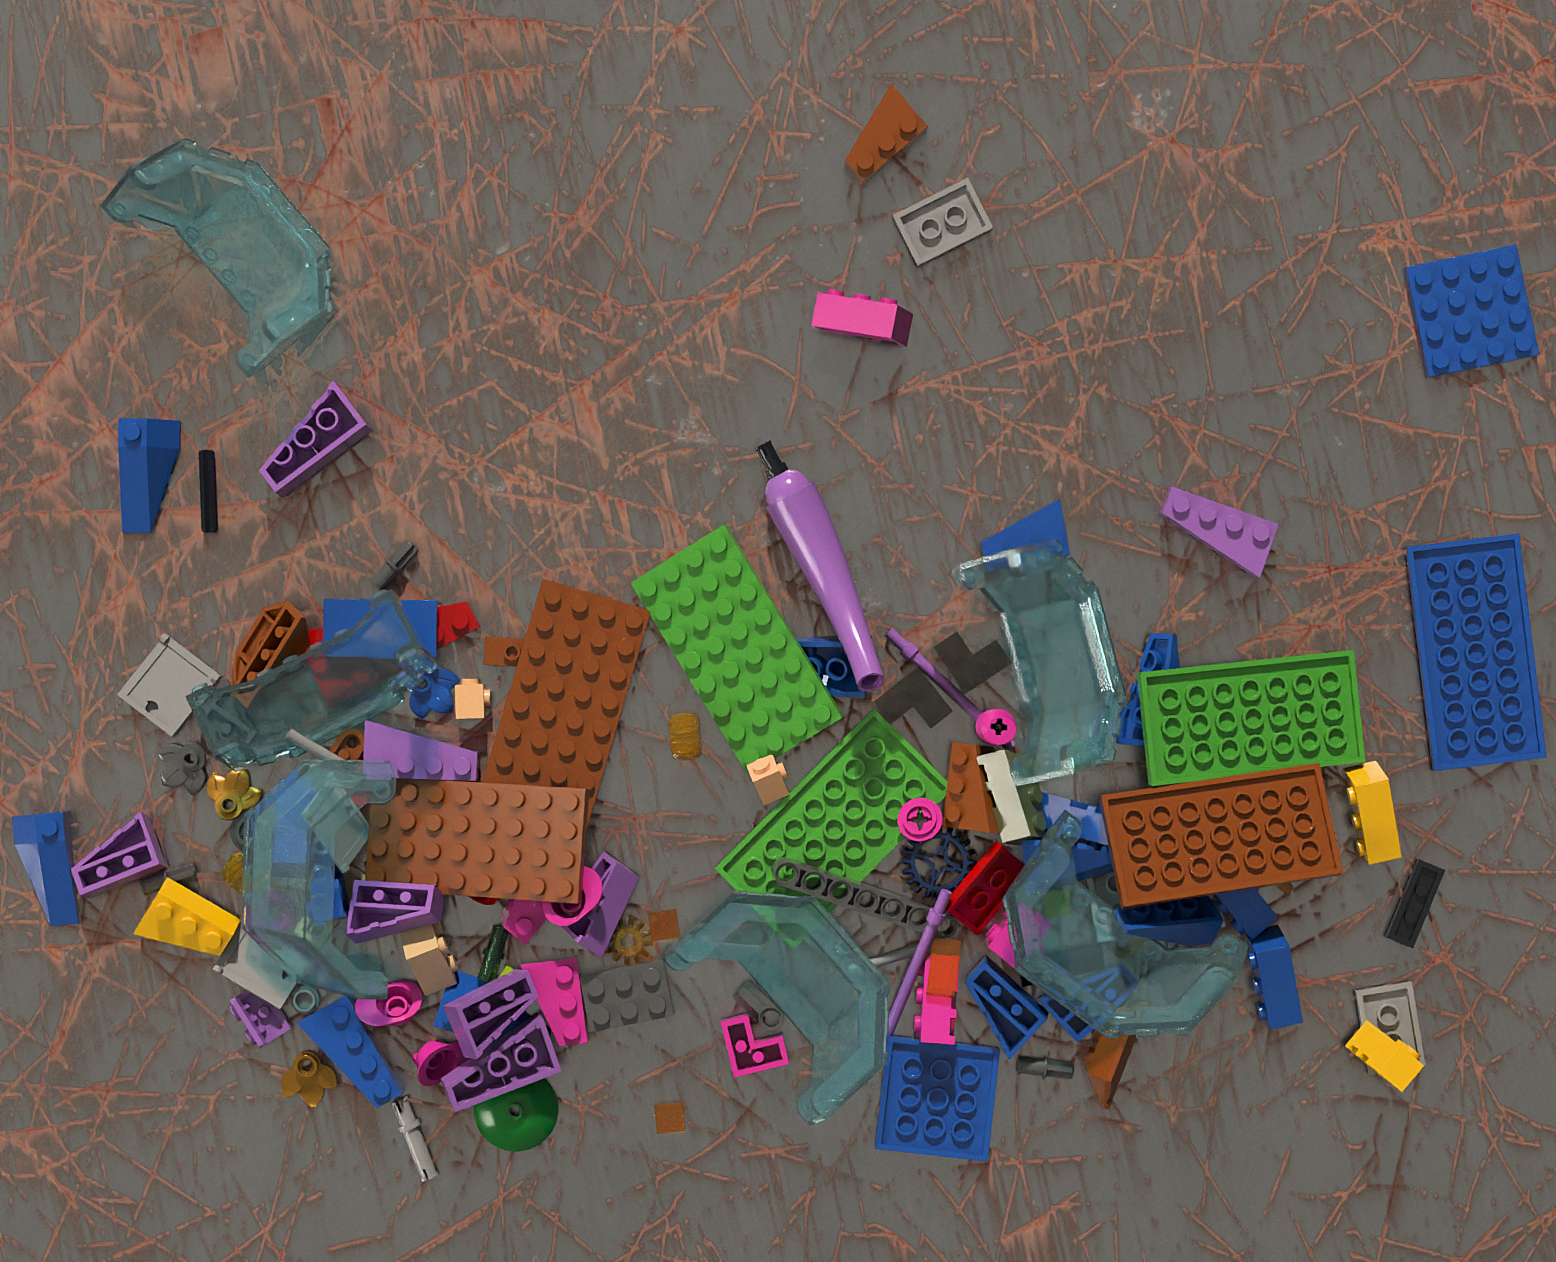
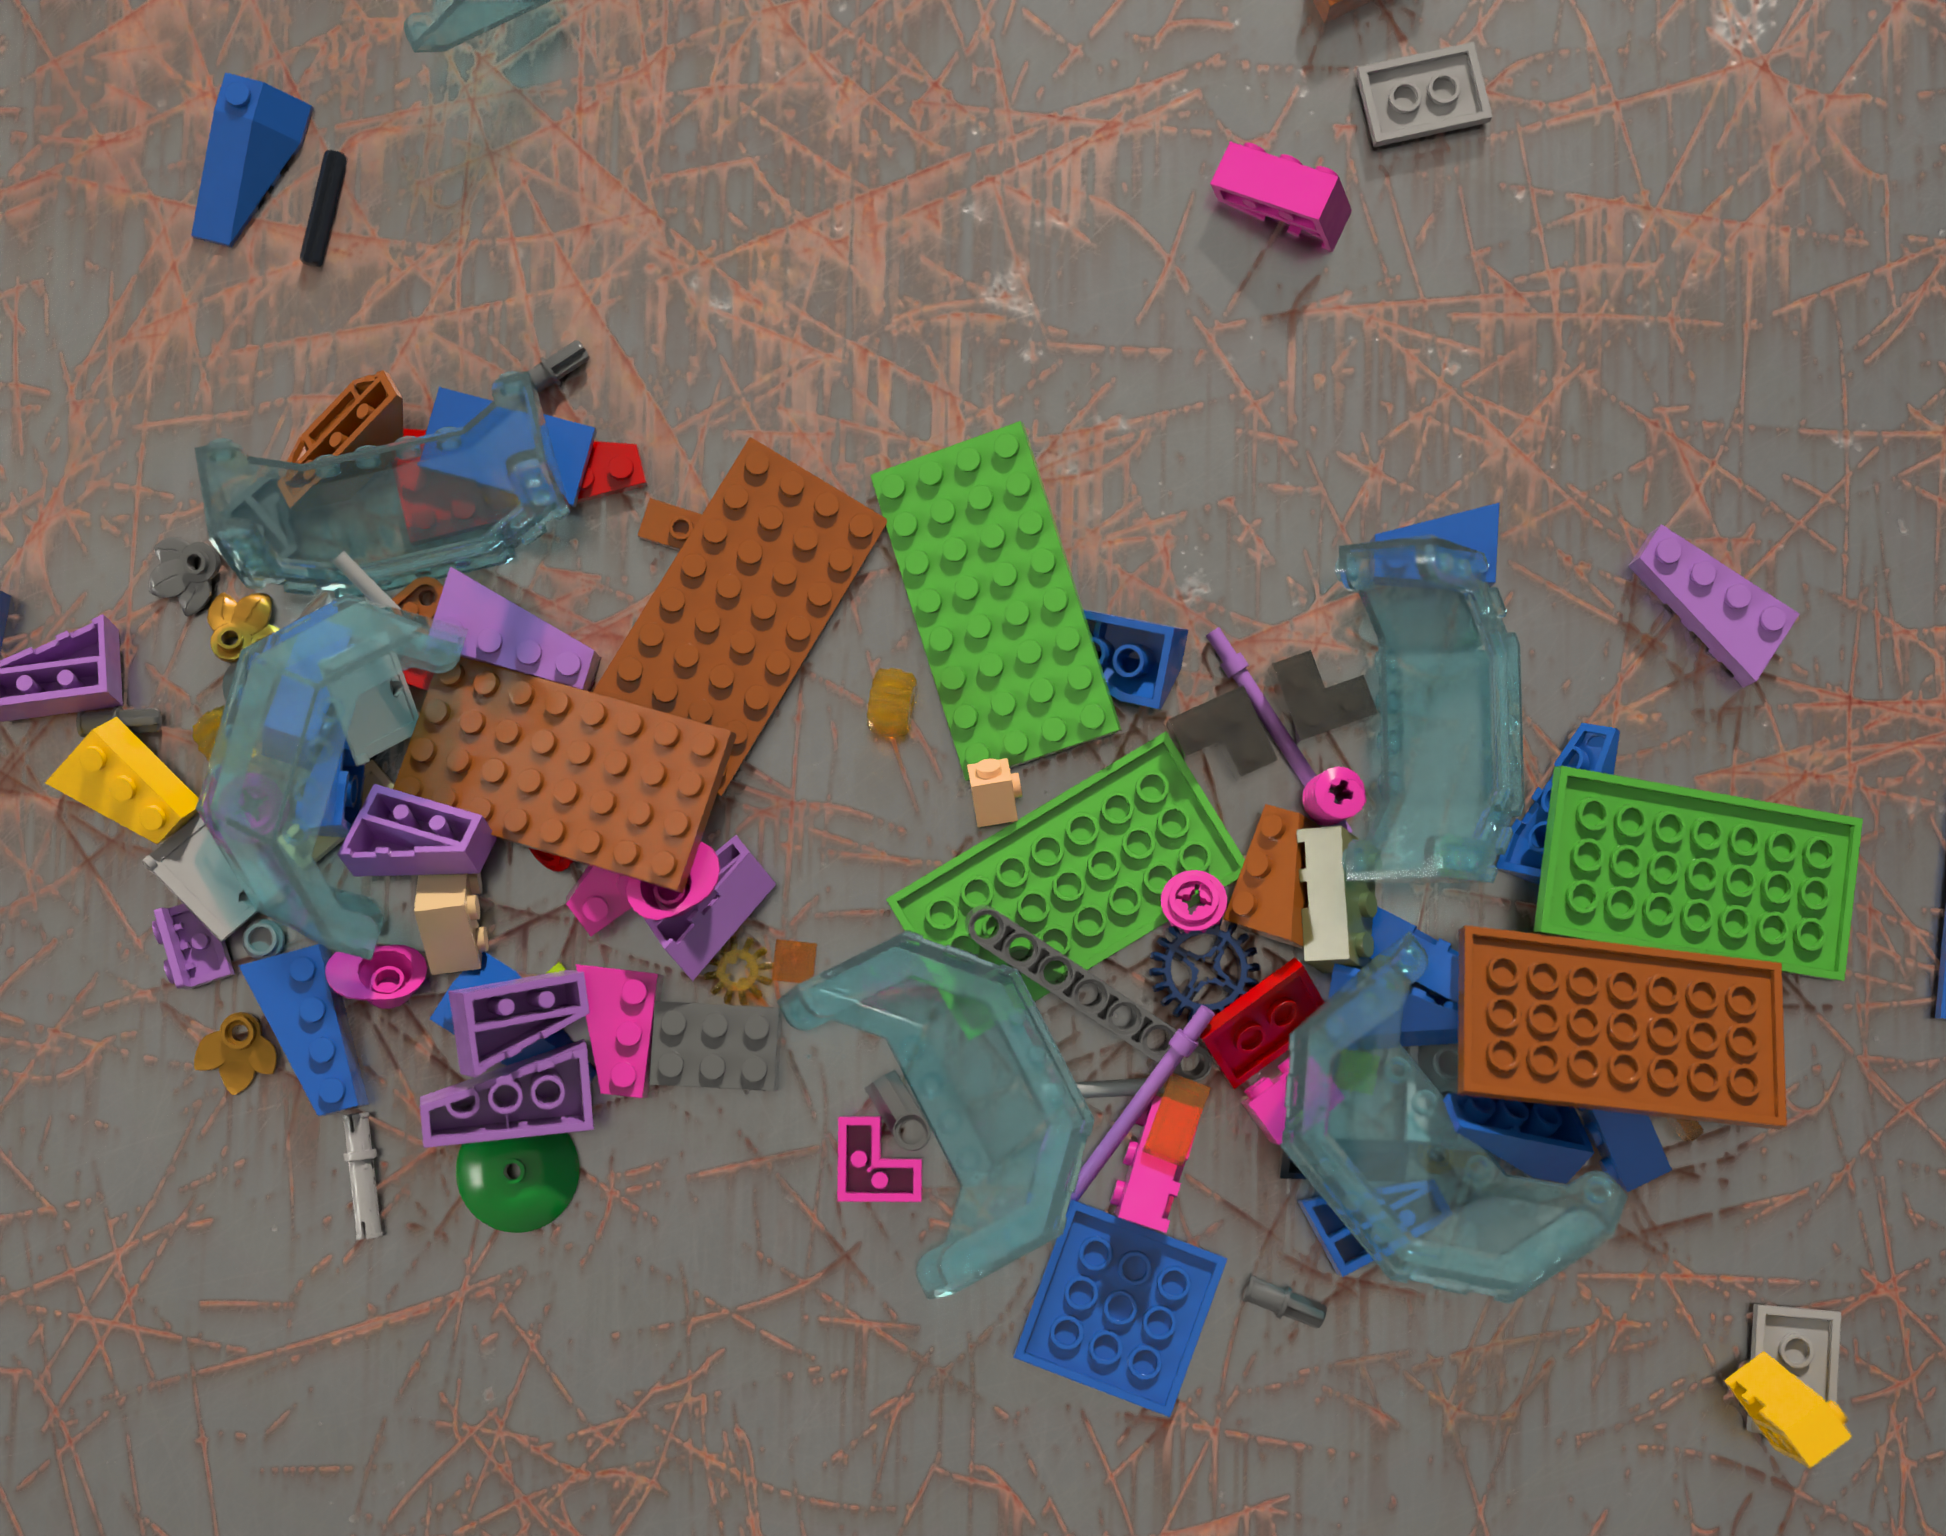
camera: 15 degrees right, 5 degrees down
light grey container [117,633,221,737] -> none
medium lavender wedge [259,380,372,498] -> none
blue plate [407,668,460,719] -> none
dark pink piece [413,1040,470,1086] -> none
light nougat brick [455,679,491,719] -> none
clear green pin [477,924,509,982] -> none
clear orange tile [654,1101,686,1134] -> none
medium lavender animal [755,440,885,691] -> none
blue wedge [965,955,1049,1059] -> none
dark orange wedge [1083,1000,1149,1110] -> none
blue wedge [1245,925,1303,1030] -> none
yellow wedge [1343,761,1402,865] -> none
black plate [1385,859,1445,948] -> none

